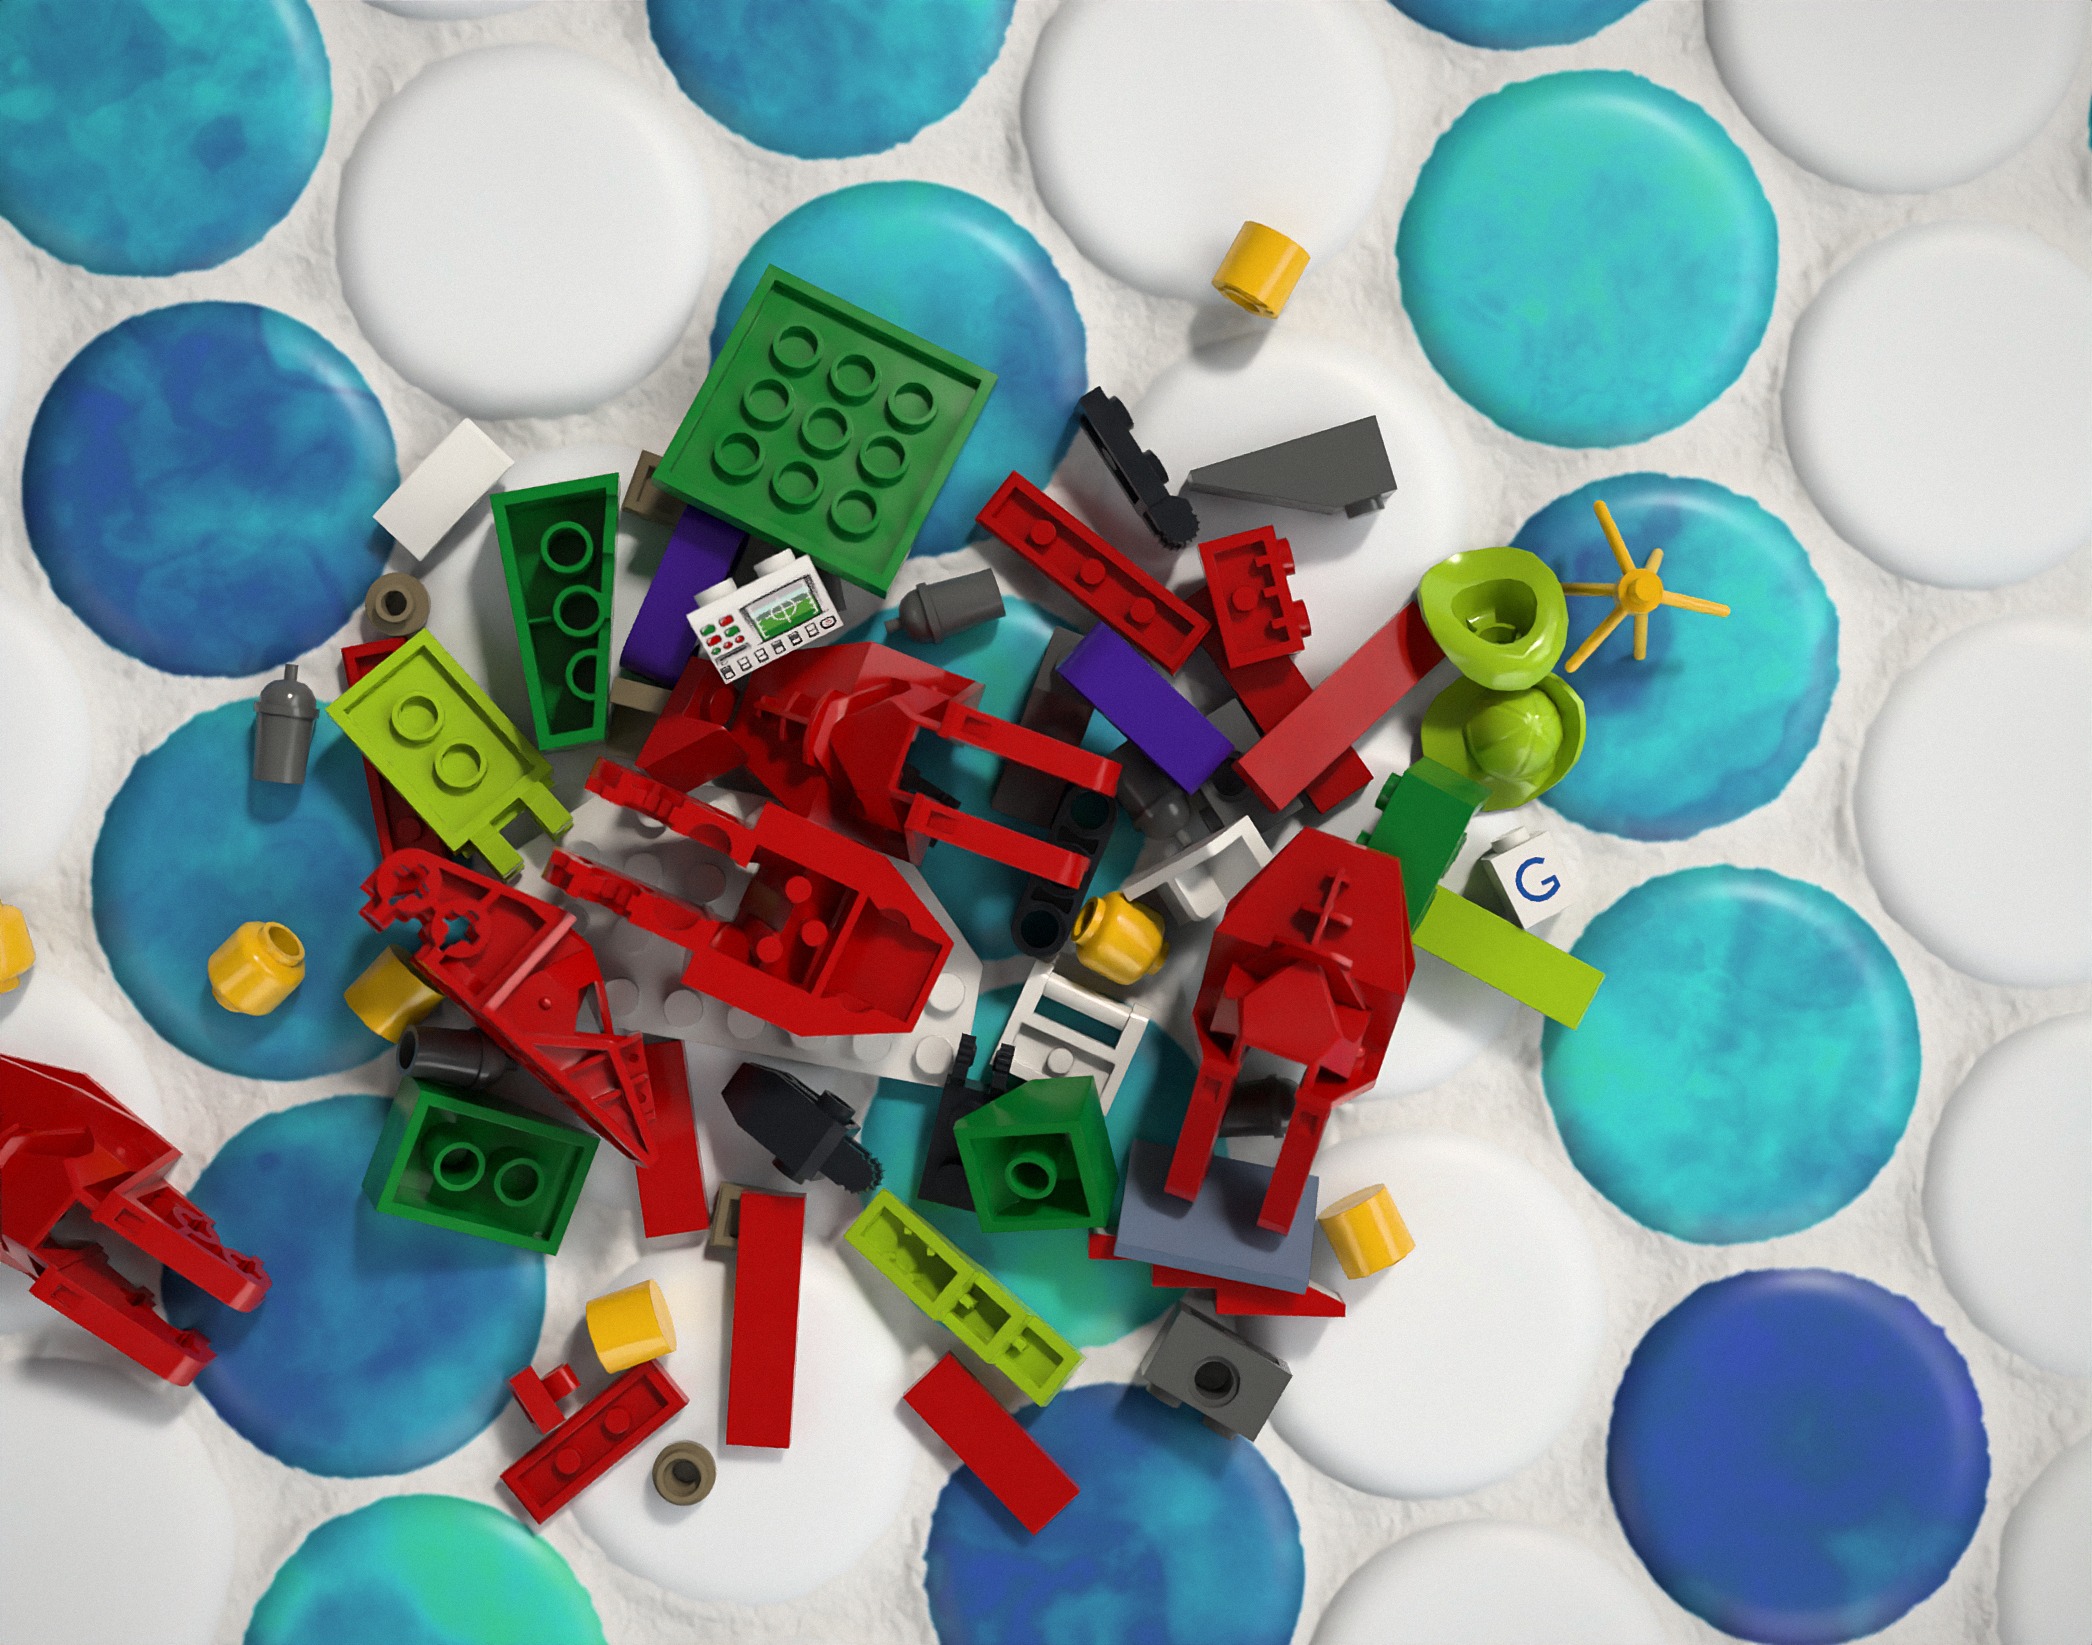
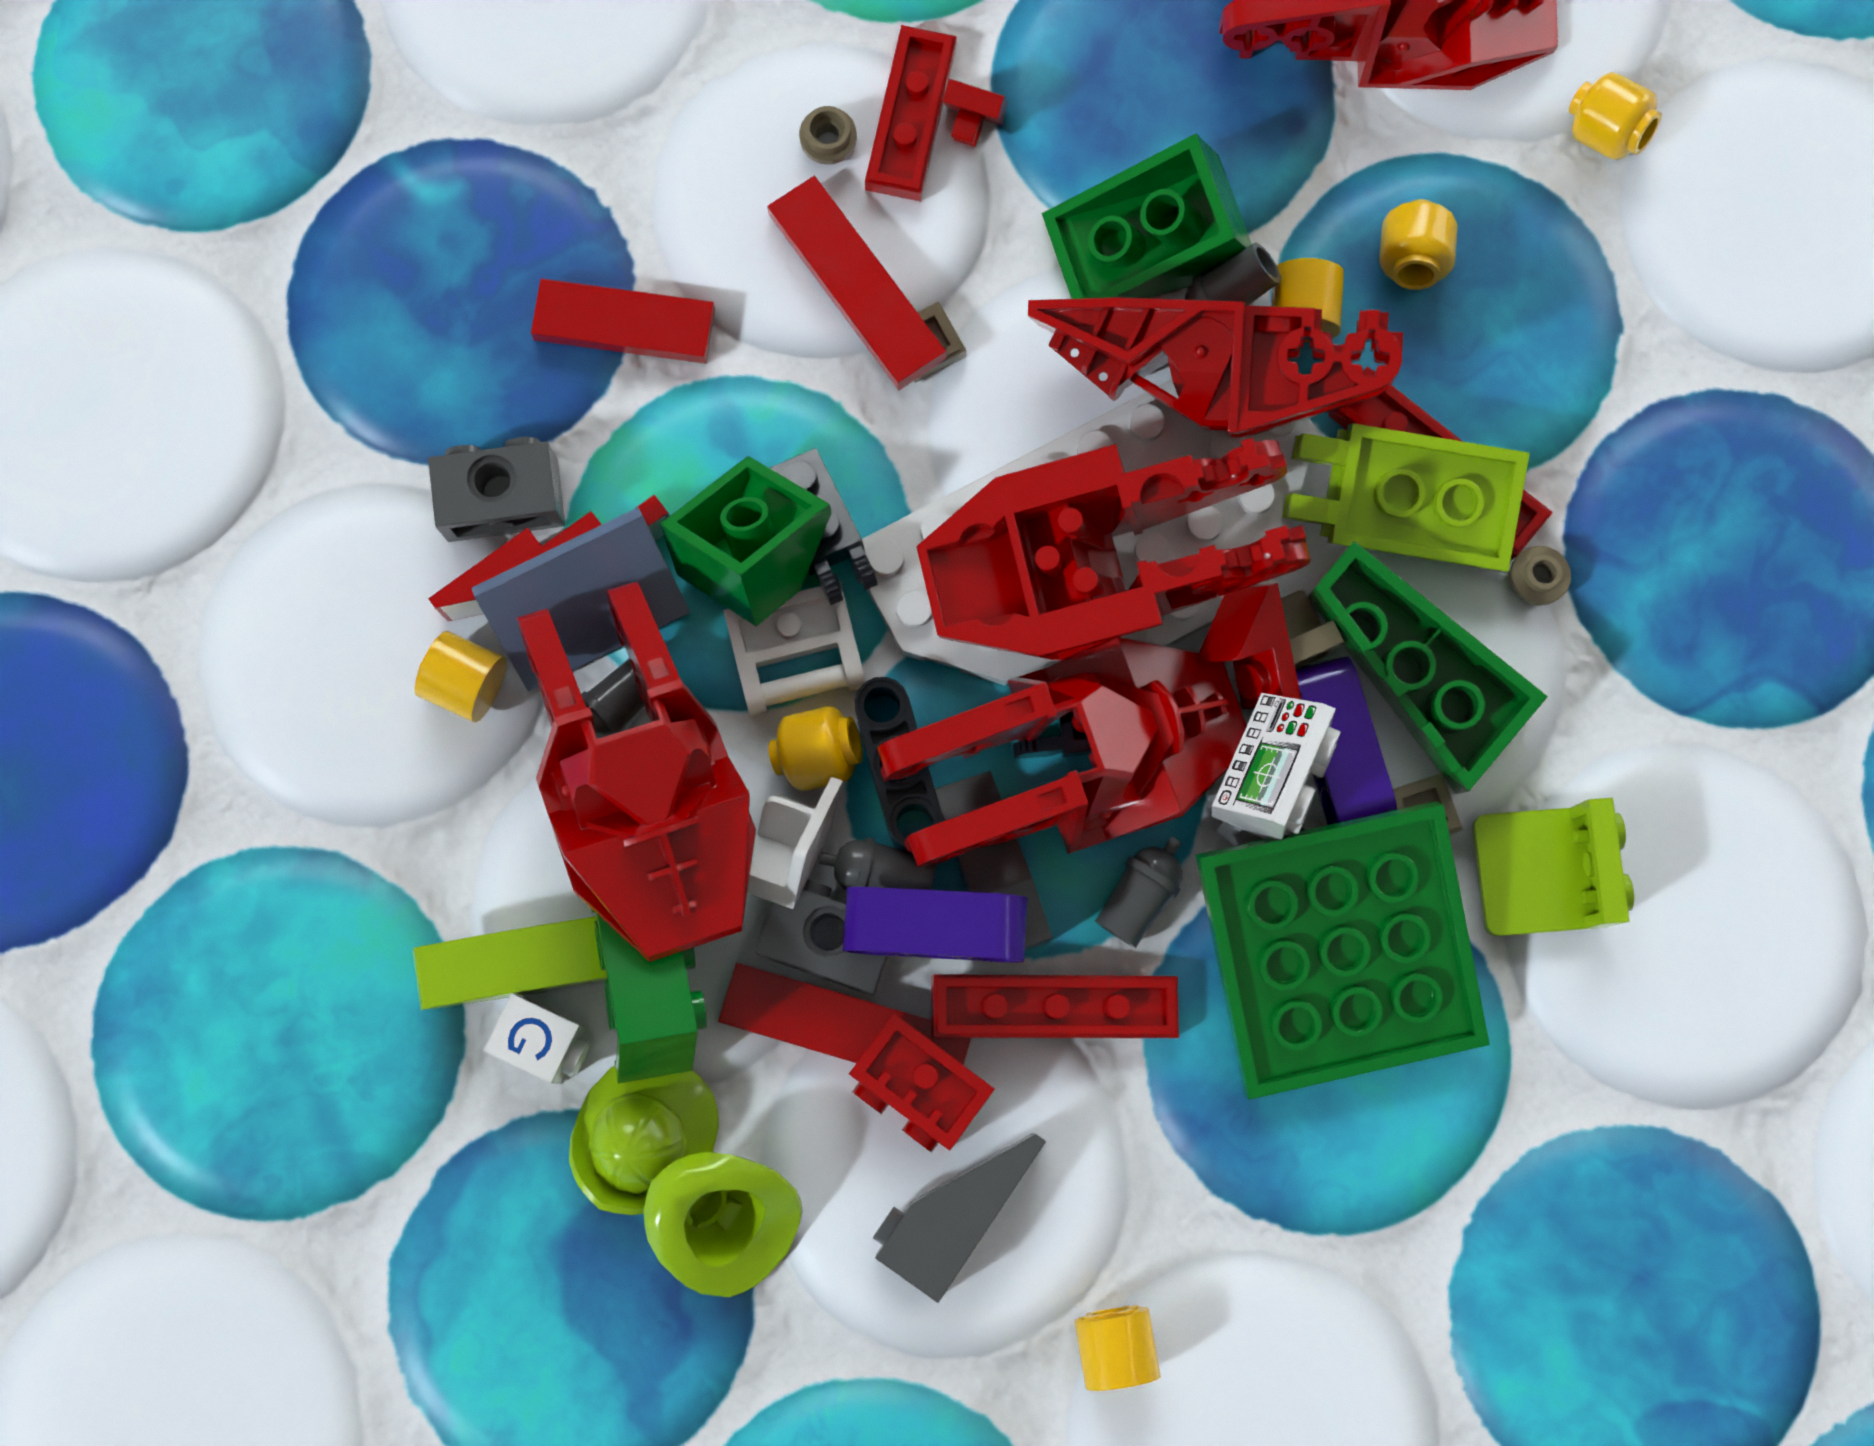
camera: 135 degrees right, 10 degrees down
dark grey piece [252,663,320,784] -> none
white slope [372,418,515,561] -> none
yellow piece [586,1278,677,1374] -> none
red tile [629,1039,712,1238] -> none
black hinge [721,1062,885,1194] -> none
lime slope [843,1188,1087,1407] -> none
black hinge [1073,386,1200,552] -> none
red tile [1231,600,1446,814] -> none
yellow plant [1560,500,1730,673] -> none
none -> lime bracket [1472,797,1634,936]

